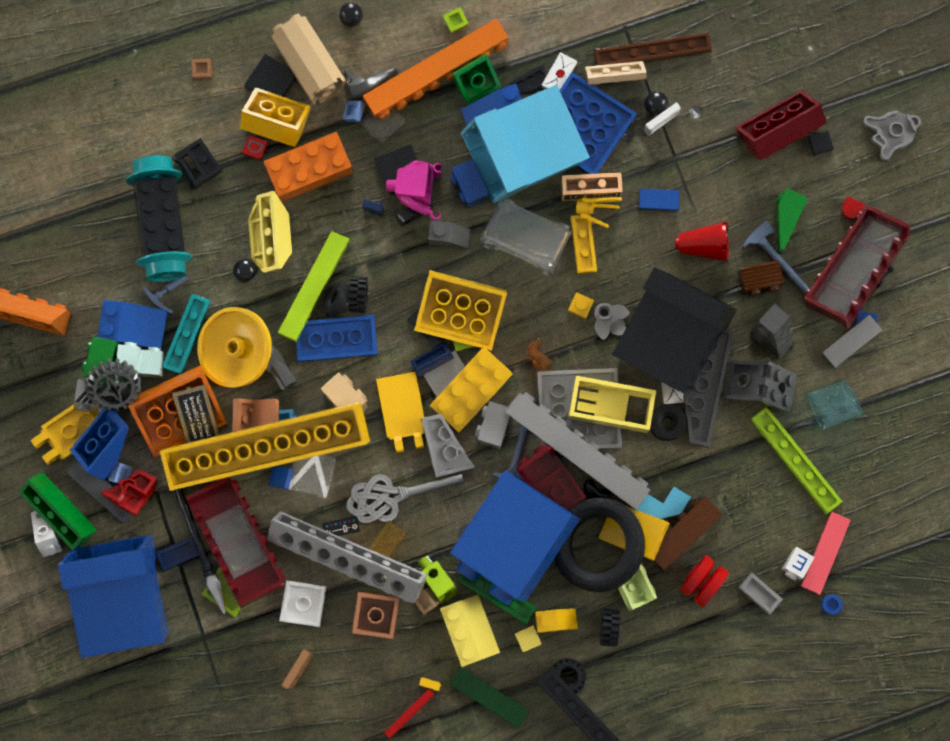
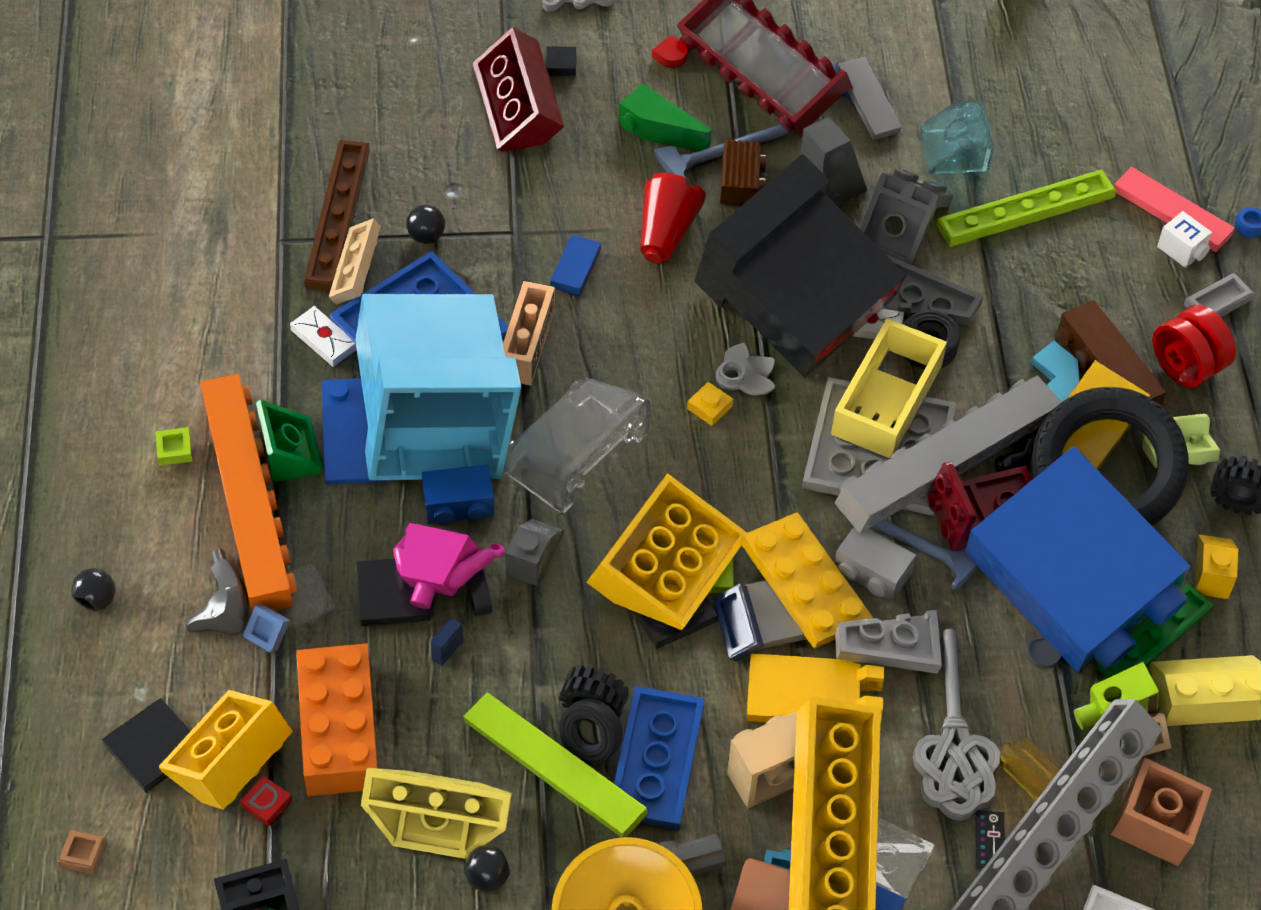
camera: 75 degrees left, 25 degrees down
tan brick [272,14,346,105] -> none
black tile [509,65,546,94] -> none
light yellow tile [515,625,541,652] -> none
clear orange bracket [527,338,552,370] -> none
yellow tile [570,214,597,275] -> none
yellow plant [576,197,622,228] -> none
white tile [644,102,681,136] -> none

